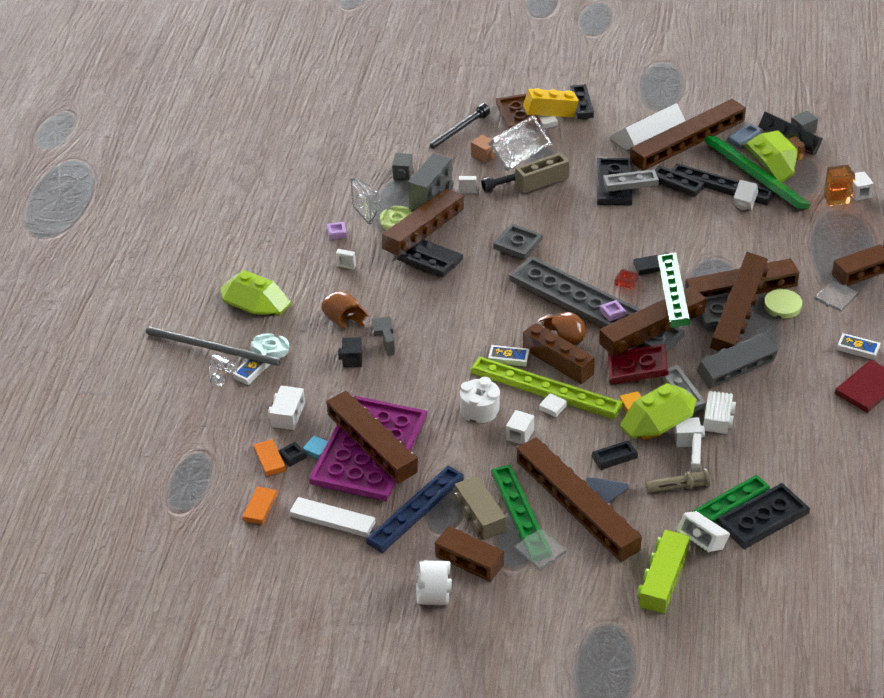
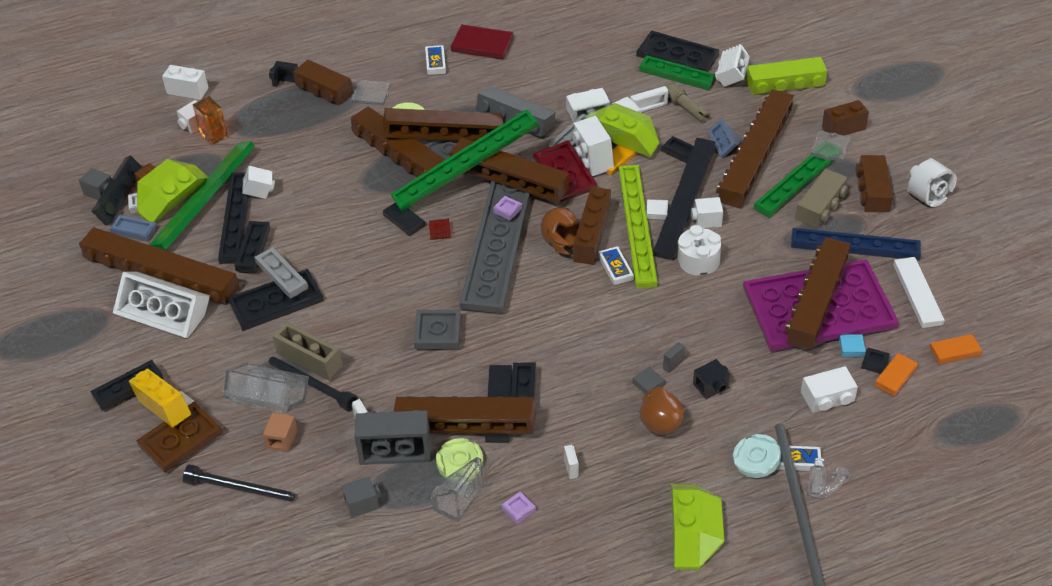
camera: 120 degrees left, 5 degrees up
none -> white brick [572,116,614,176]
none -> black tile [653,138,716,260]
none -> reddish brown brick [822,100,869,139]

